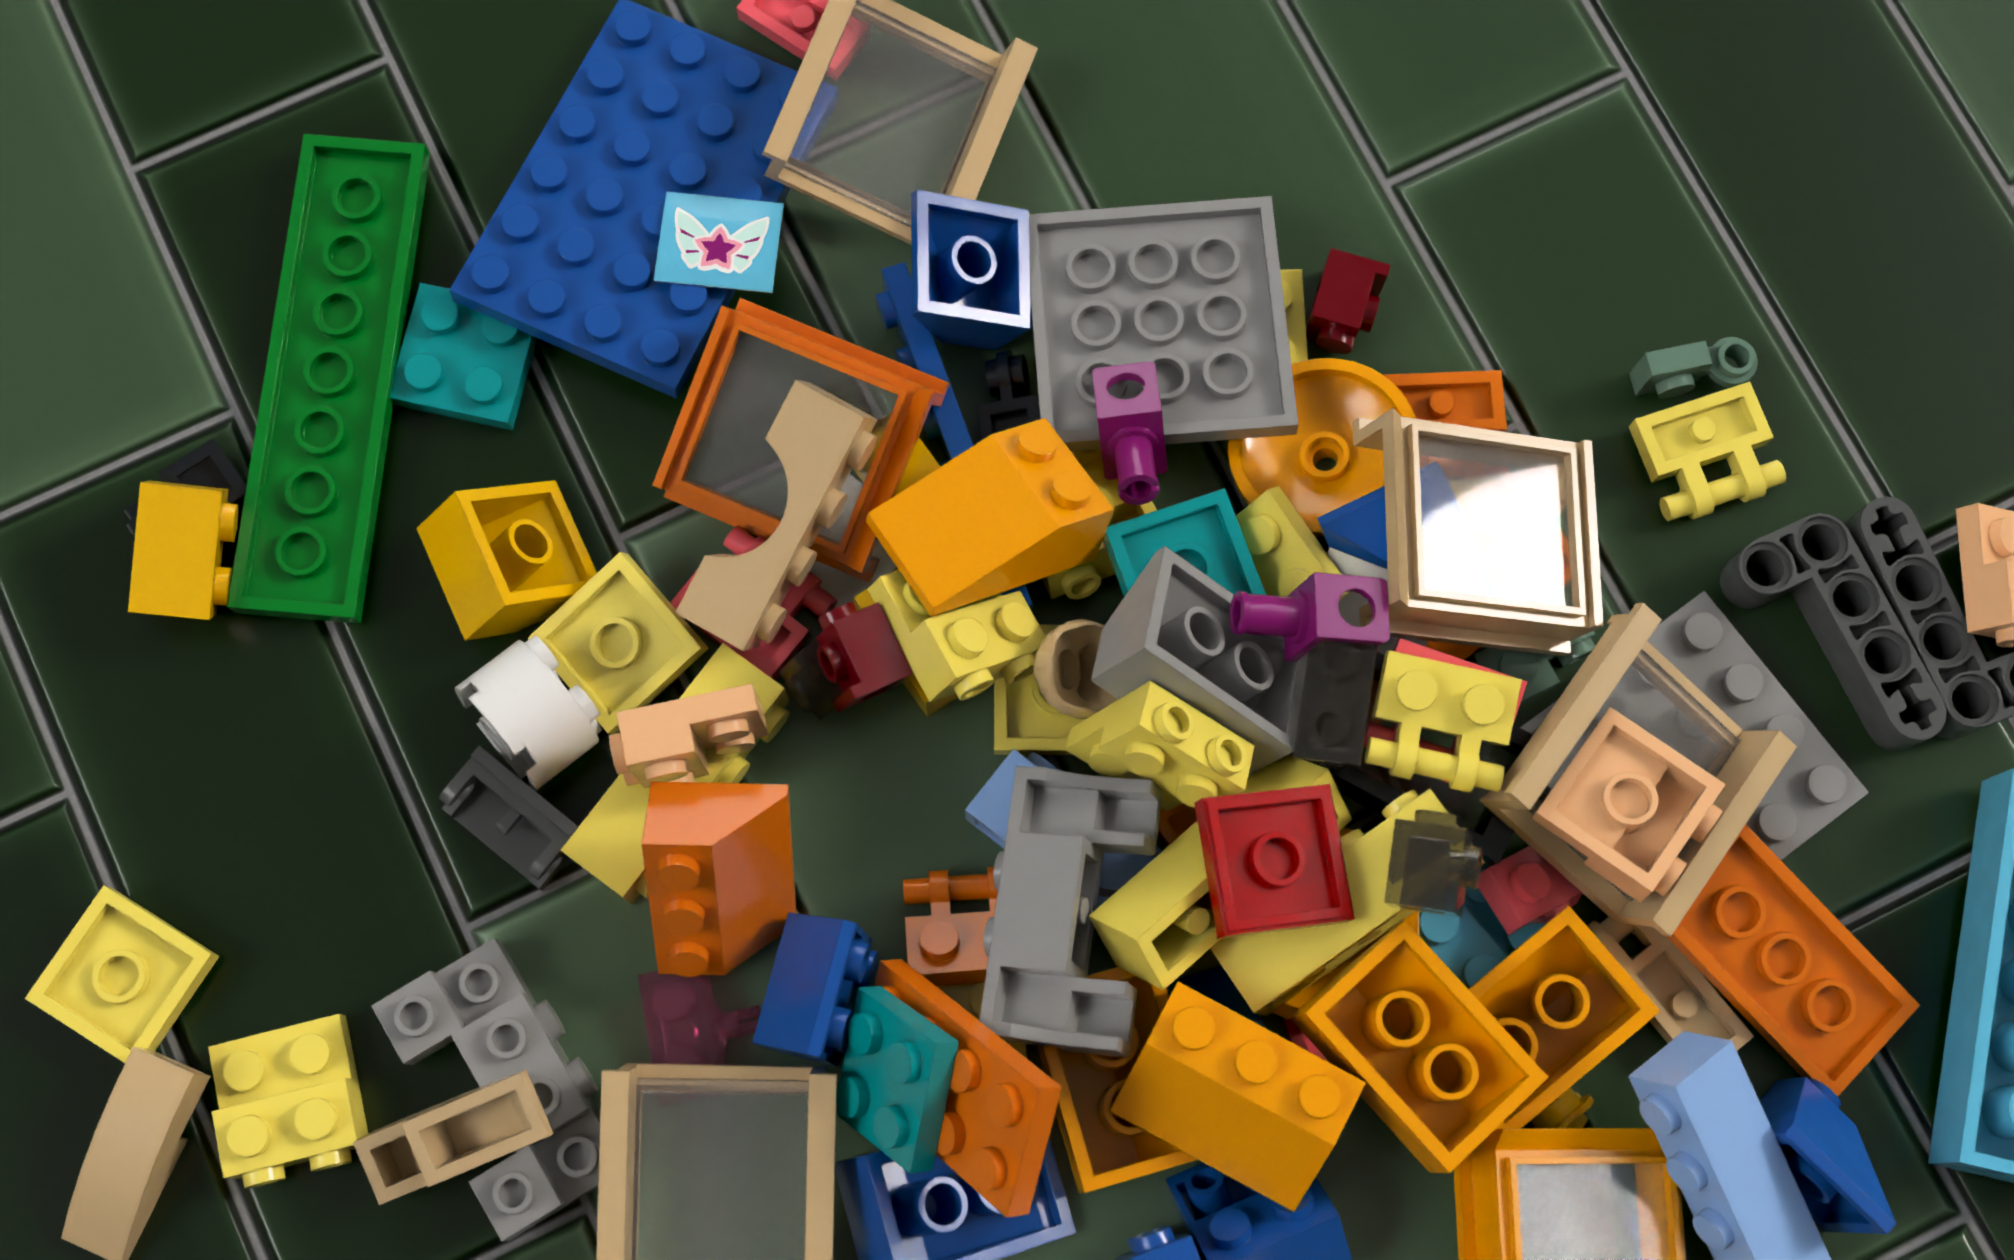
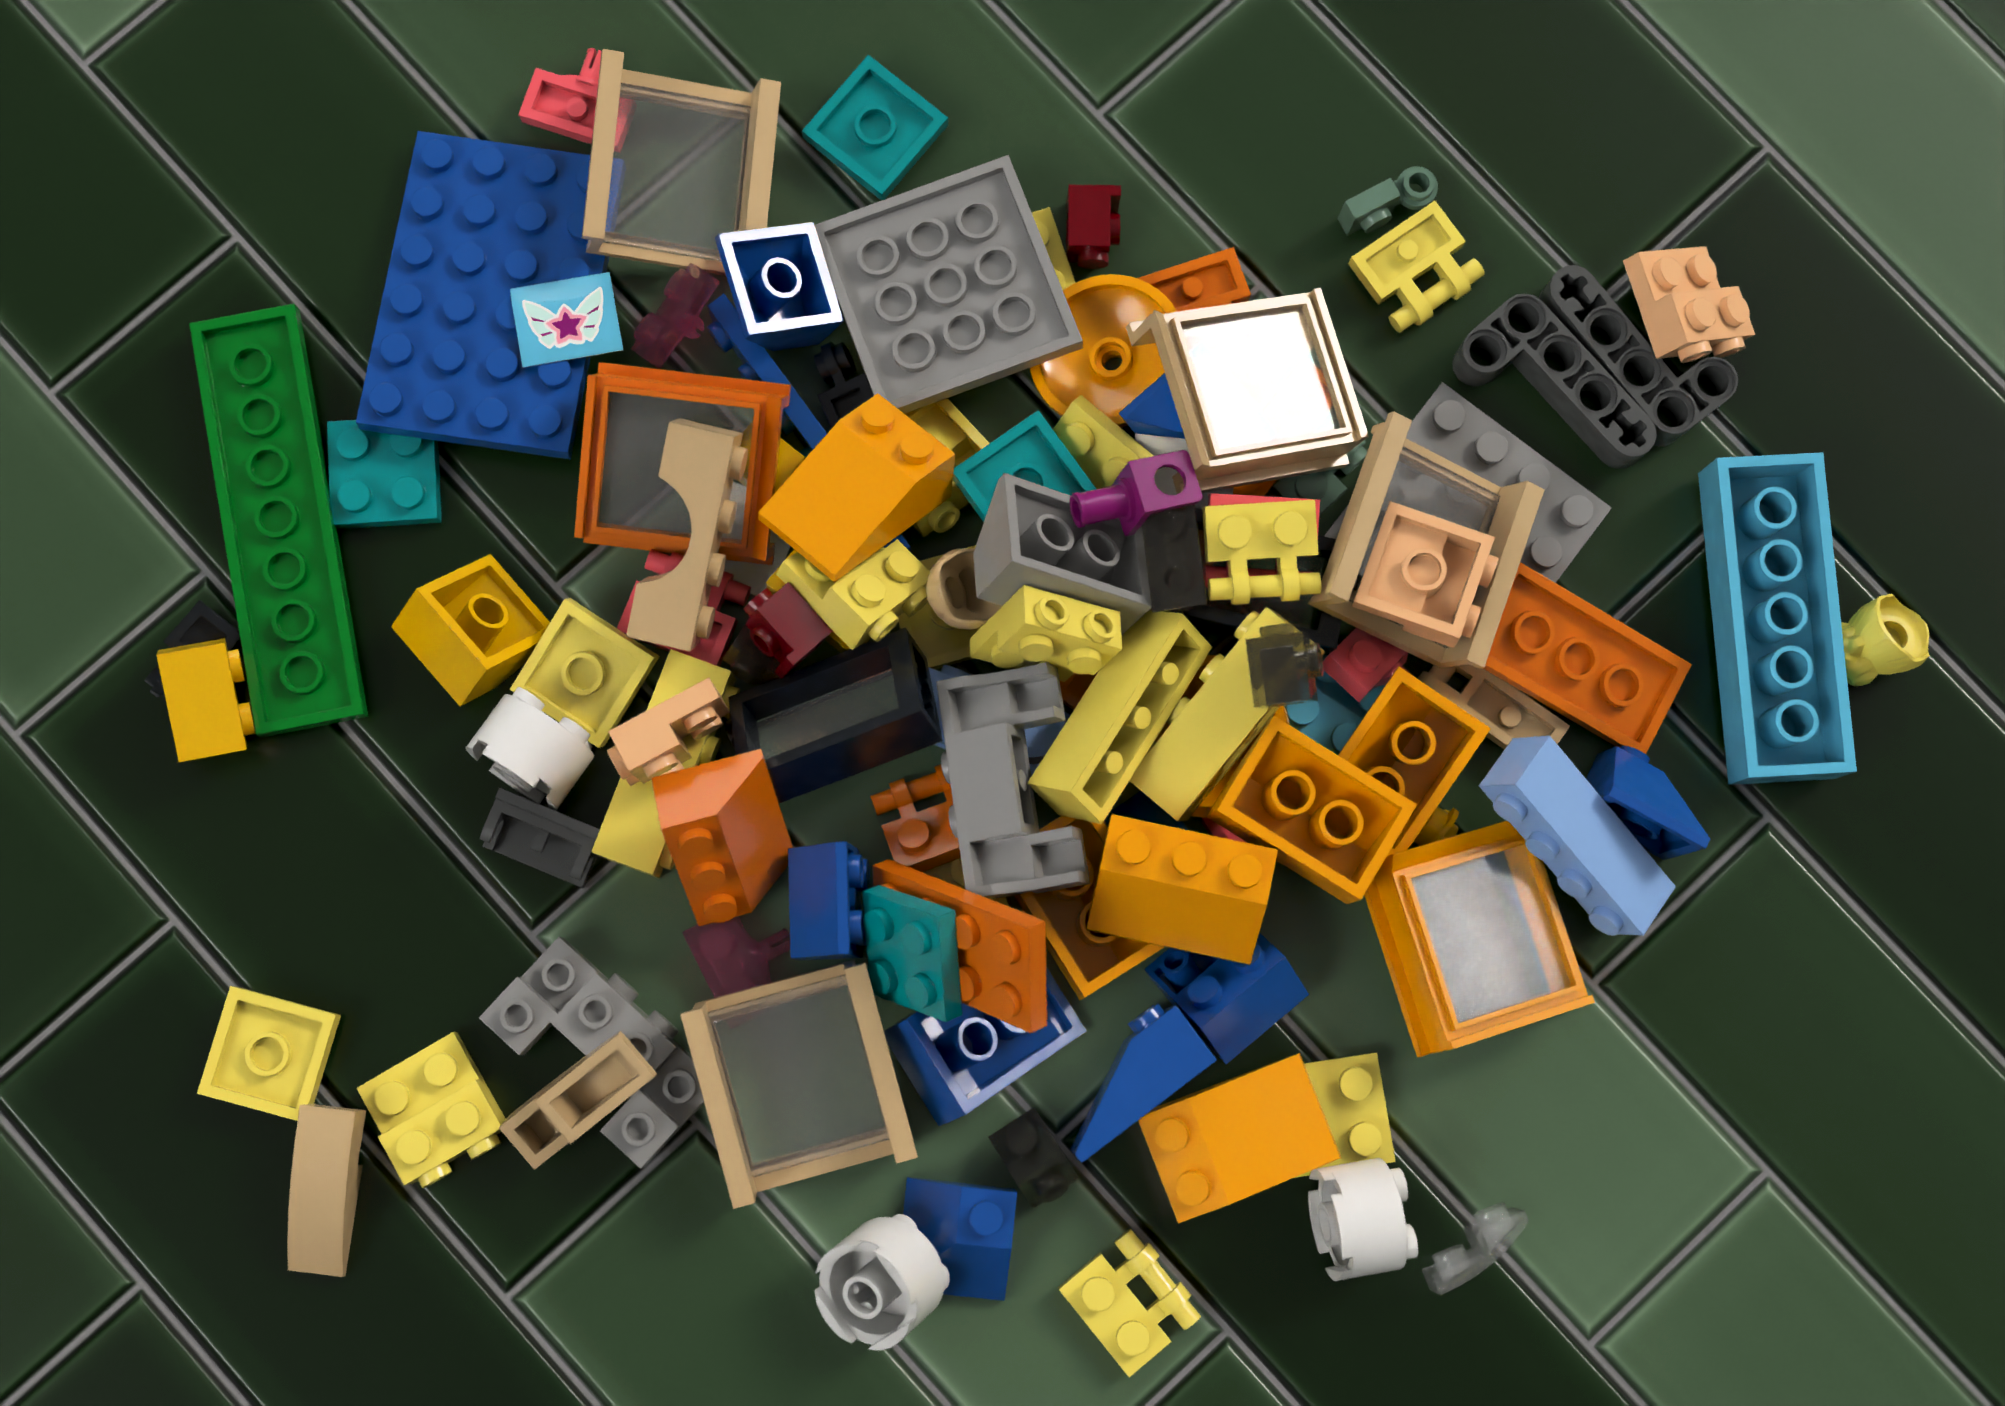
camera: 20 degrees left, 5 degrees up
magenta bracket [1092,361,1167,505] -> none
red tile [1194,784,1355,939] -> none
none -> clear pink plate [631,262,720,369]
none -> black window [726,627,943,804]
none -> teal plate [802,55,948,201]

